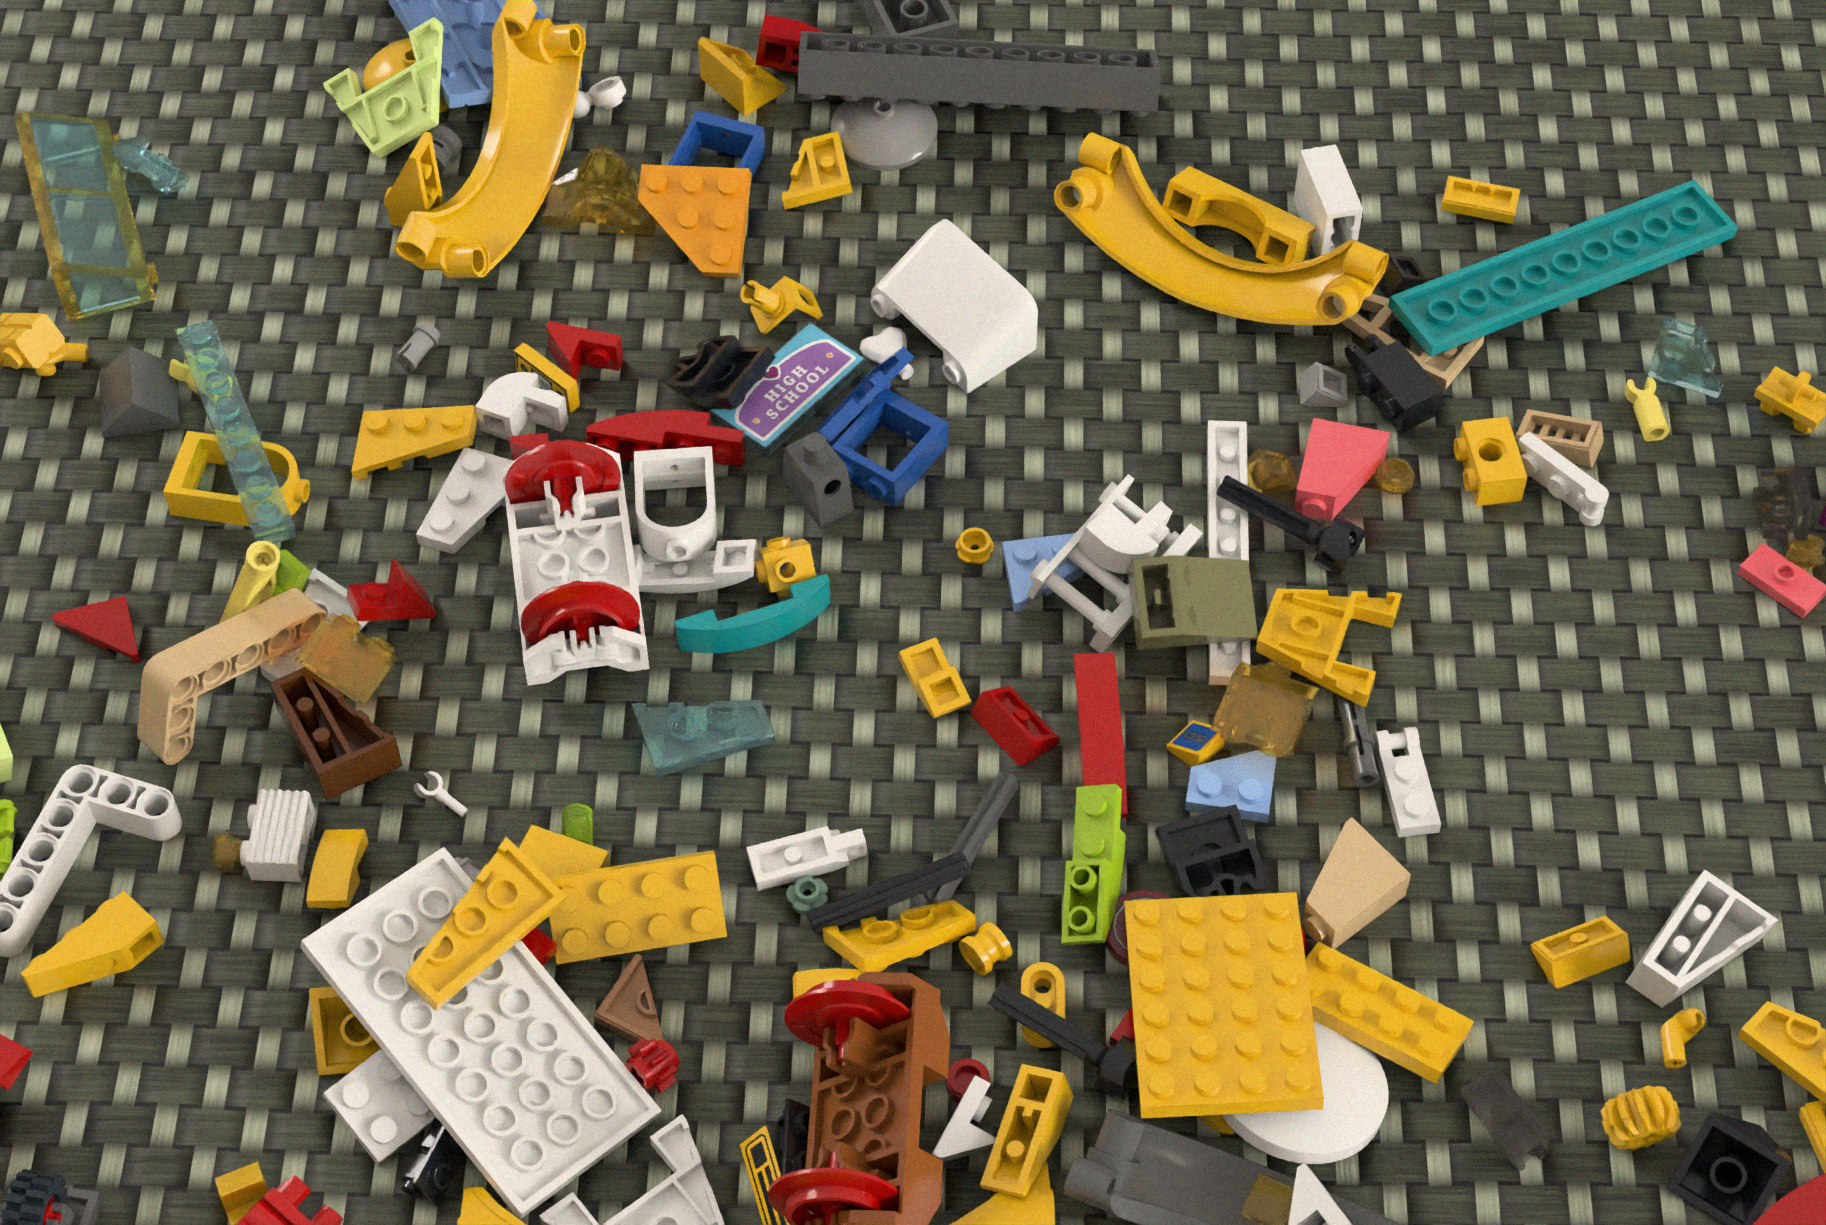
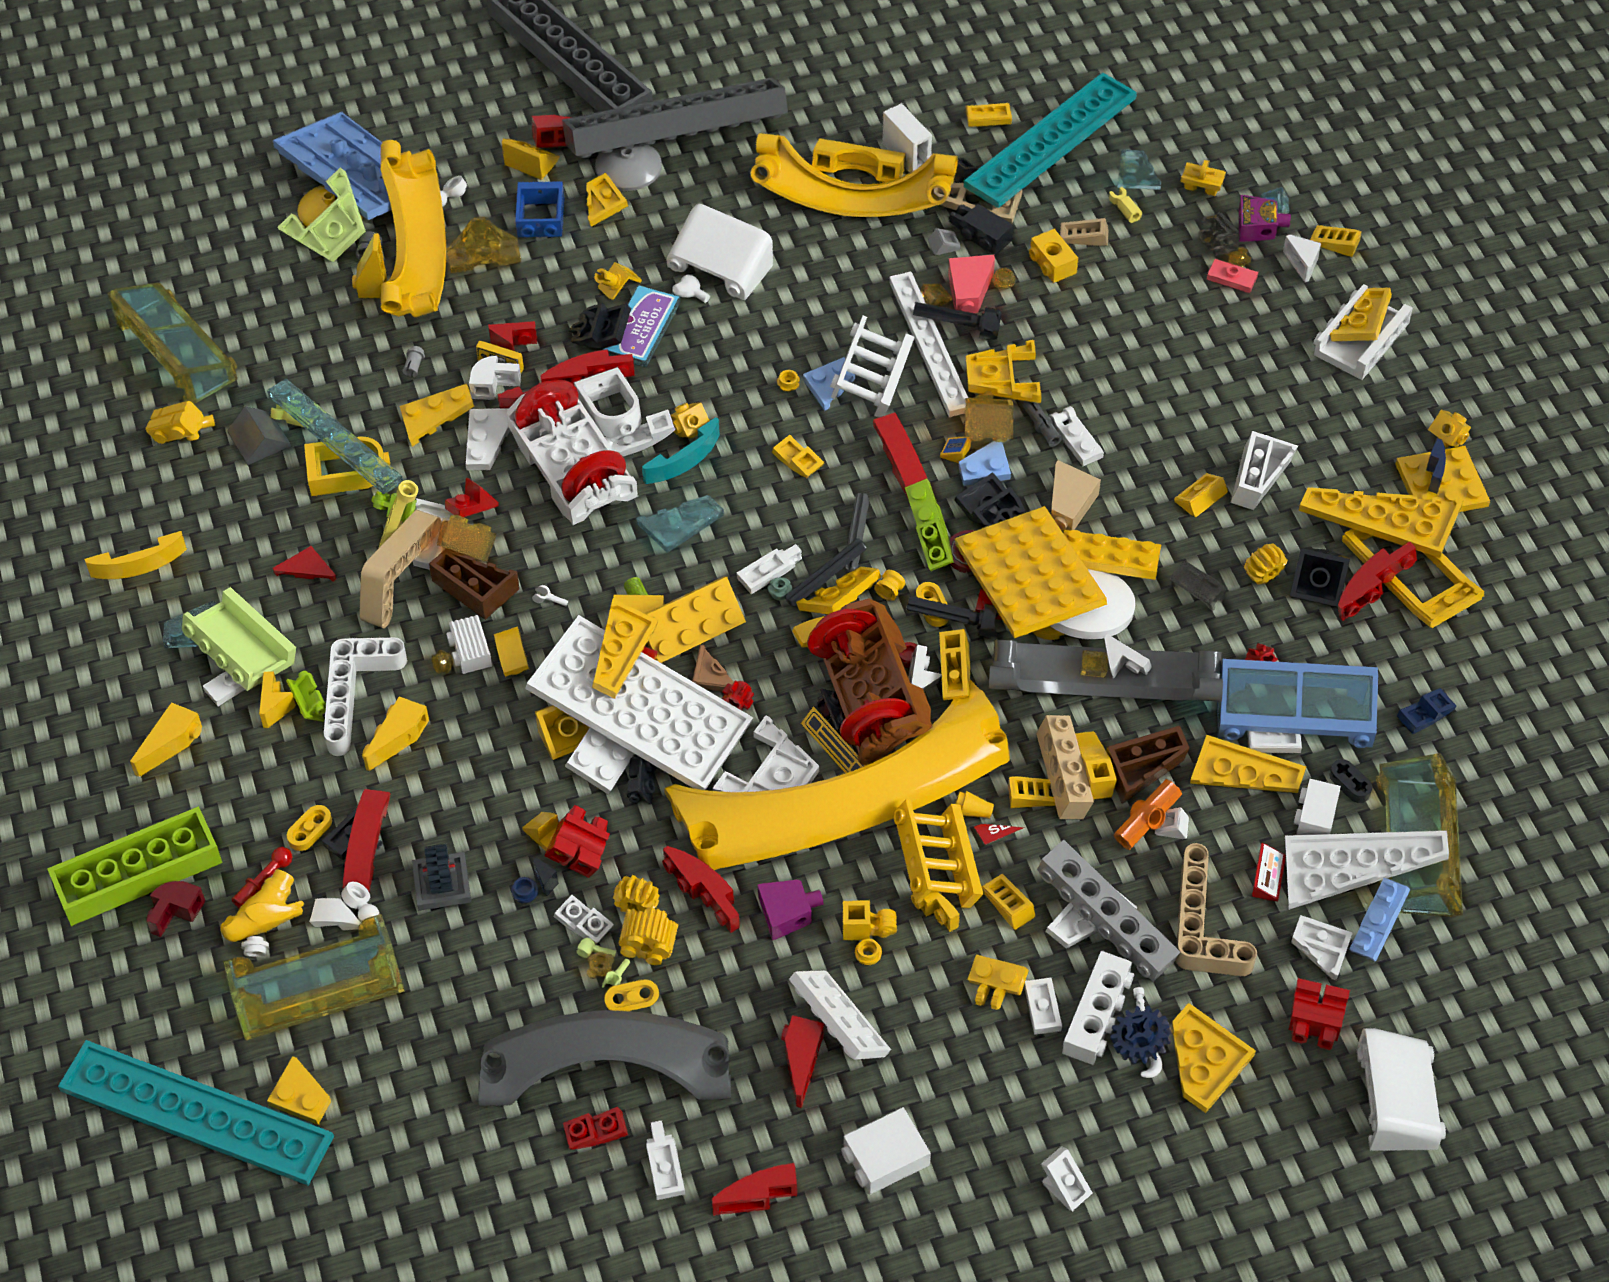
camera: 20 degrees left, 0 degrees up
clear light blue wing [111,136,191,194] -> none
light orange plate [638,164,752,278] -> none
dark grey torso [781,432,854,528] -> none
blue wing [813,346,914,447] -> none
blue window [832,388,948,506] -> none
red slope [971,686,1060,766] -> none
white brick [1077,501,1173,574] -> none
olive slope [1128,555,1258,650] -> none
white plate [1517,431,1609,526] -> none
yellow arm [1660,1007,1705,1069] -> none

